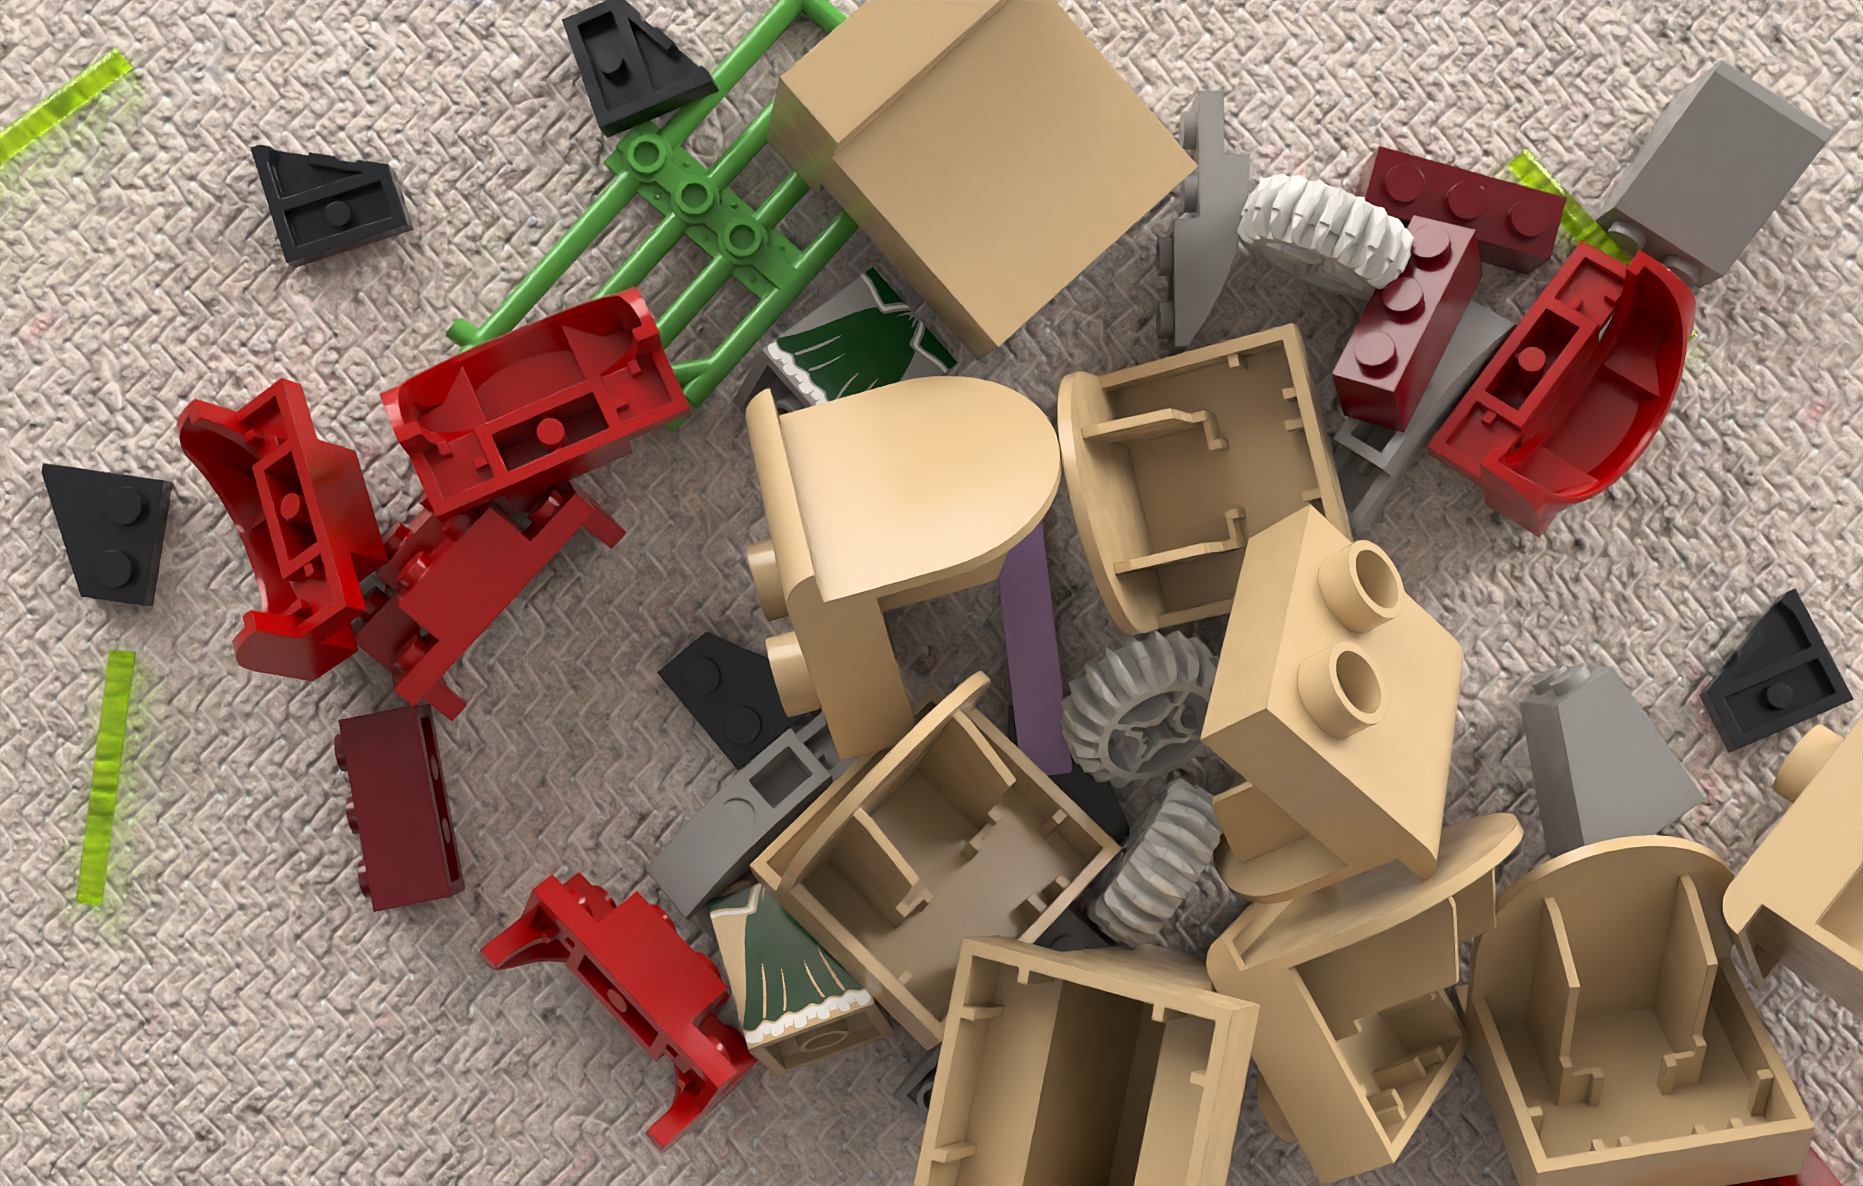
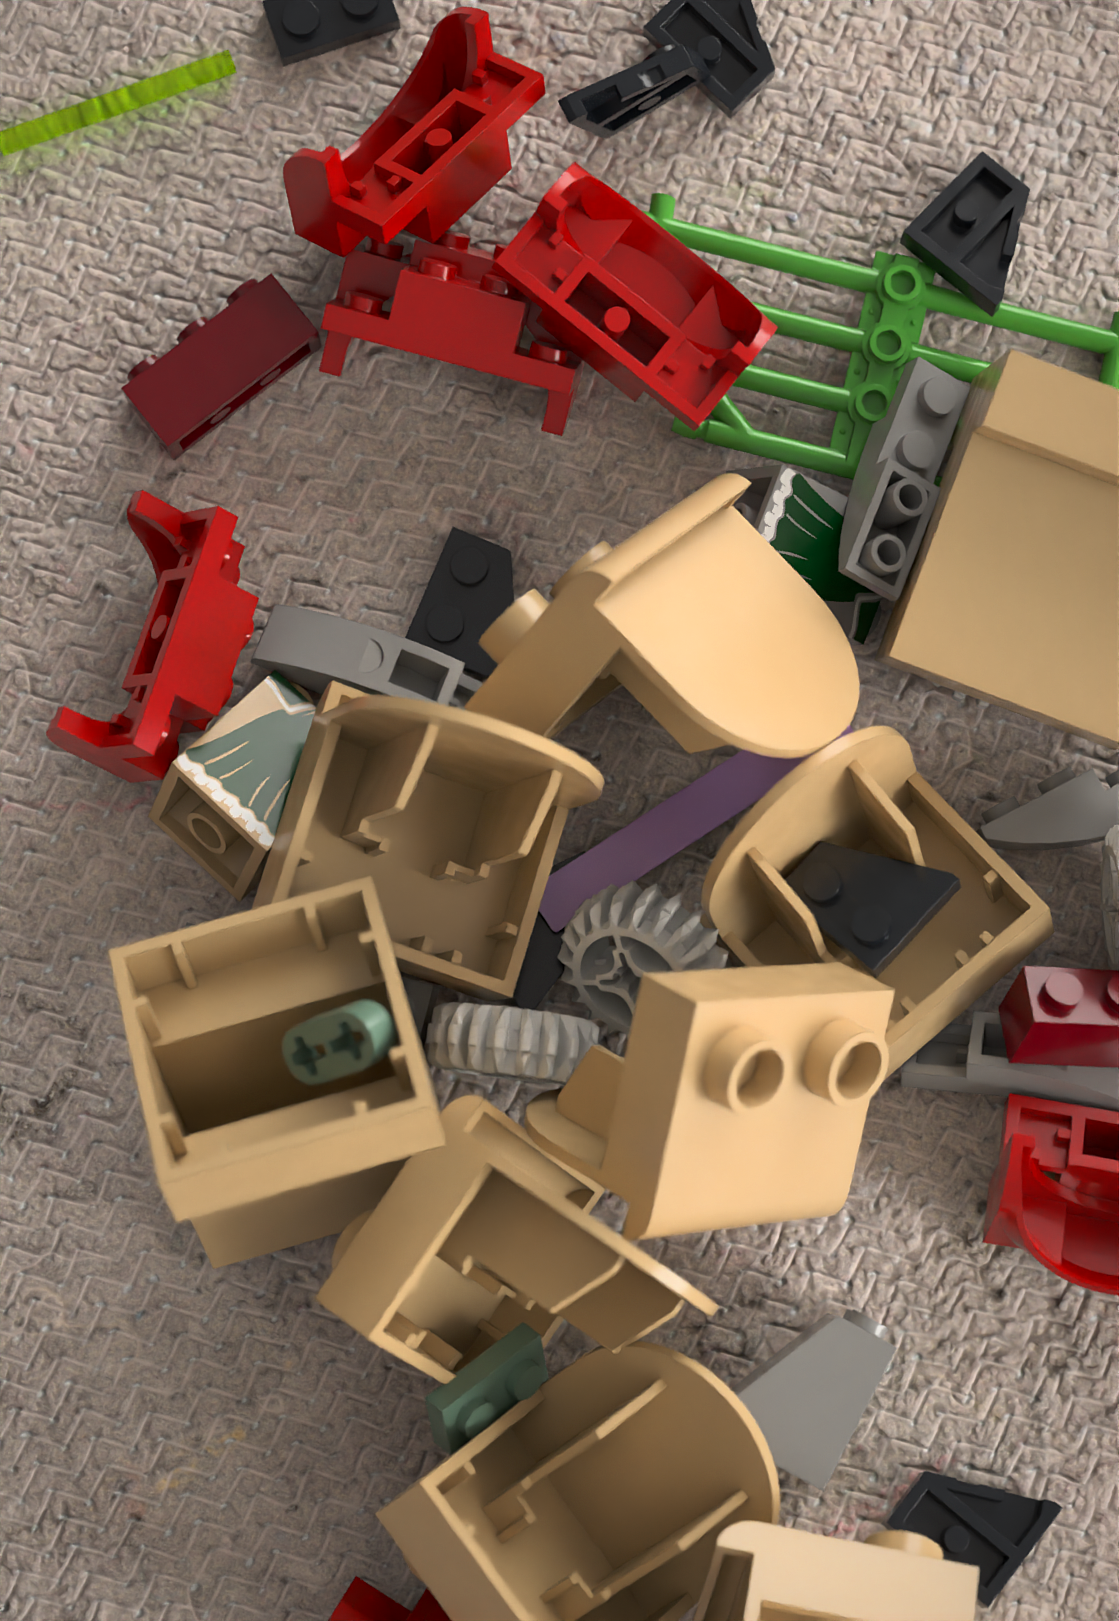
camera: 60 degrees right, 5 degrees down
none -> sand green beam [282,1000,397,1085]
none -> sand green plate [424,1322,549,1455]
none -> black wing [558,44,712,140]
none -> black wing [784,842,961,979]
none -> light grey slope [839,356,971,602]

